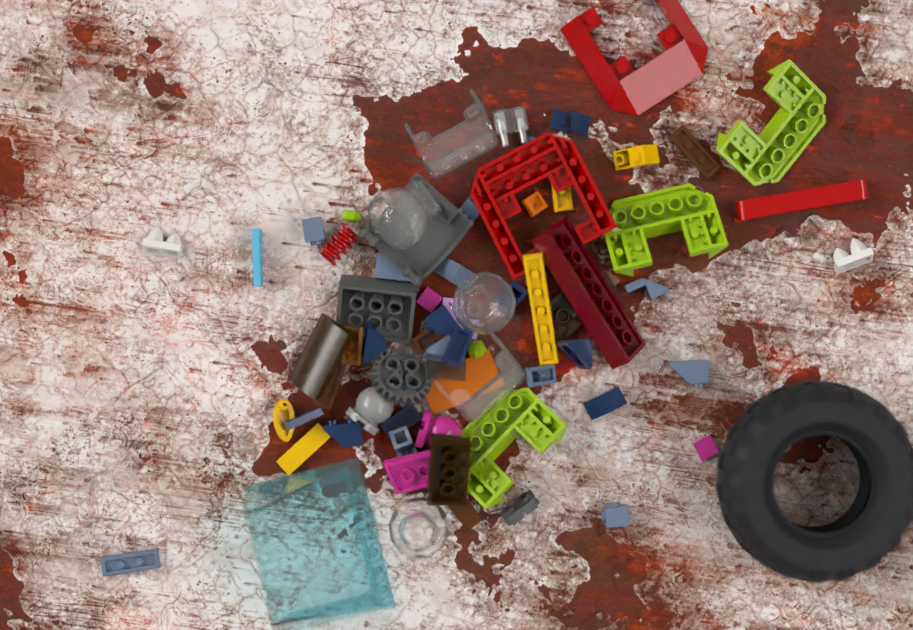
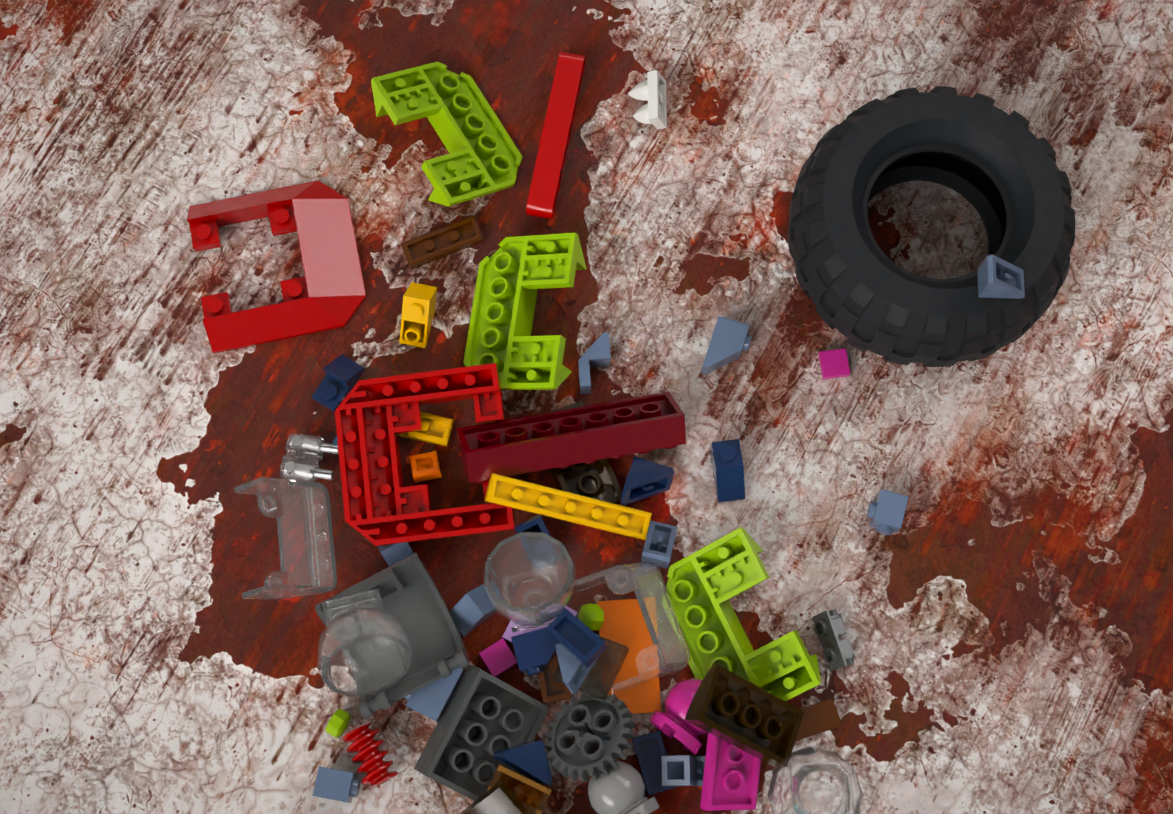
camera: 70 degrees left, 15 degrees down
none -> sand blue slope [977,254,1025,299]

